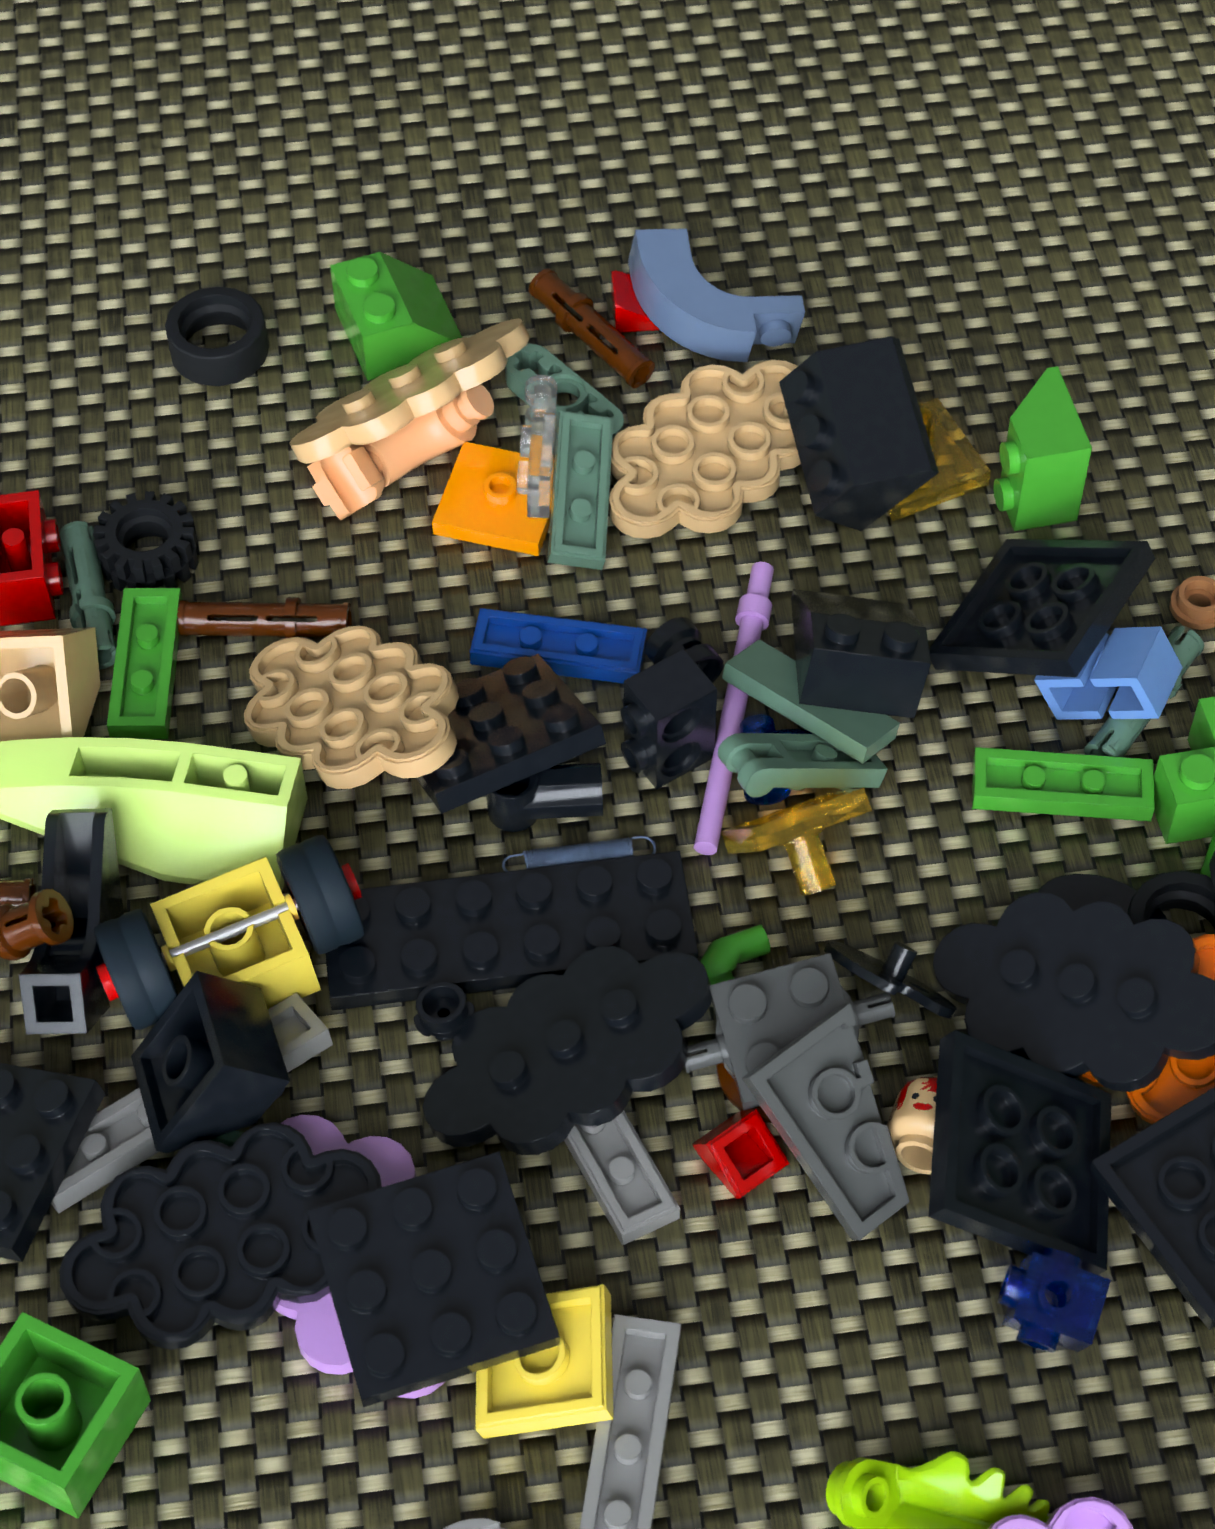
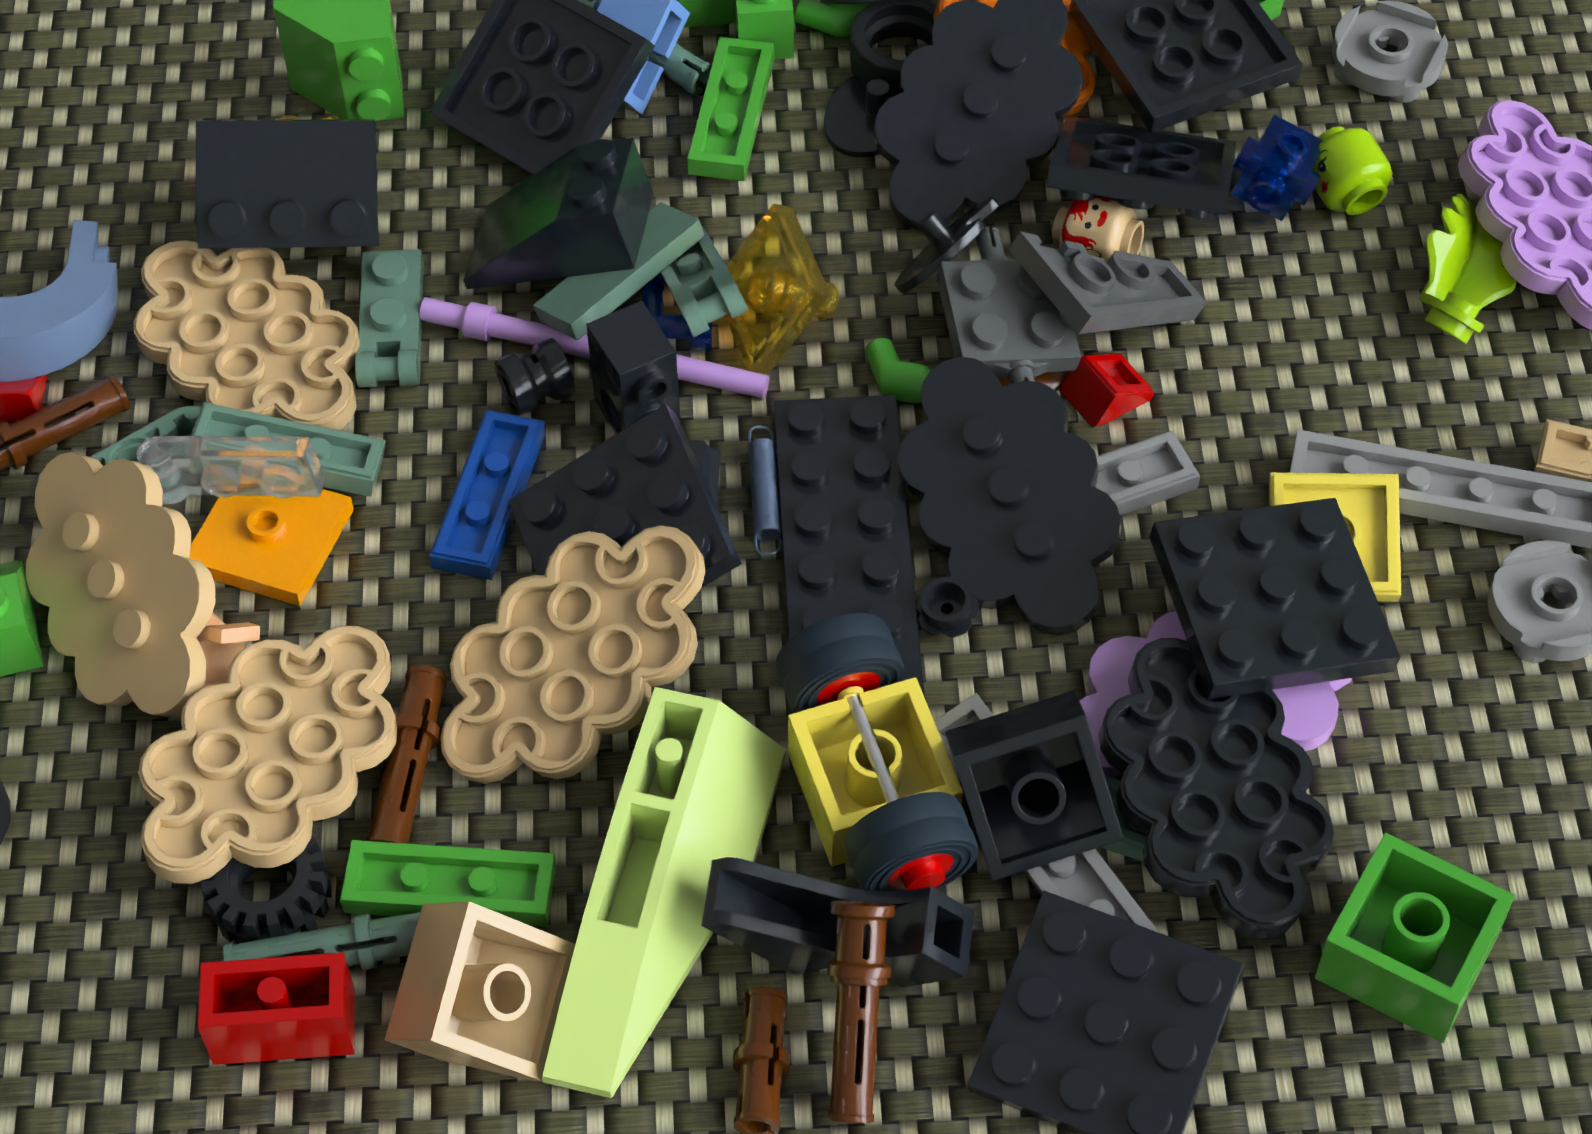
camera: 85 degrees left, 0 degrees up
none -> tan plate [138,626,397,884]
none -> sand green plate [355,249,424,388]
none -> lime head [1305,126,1393,215]

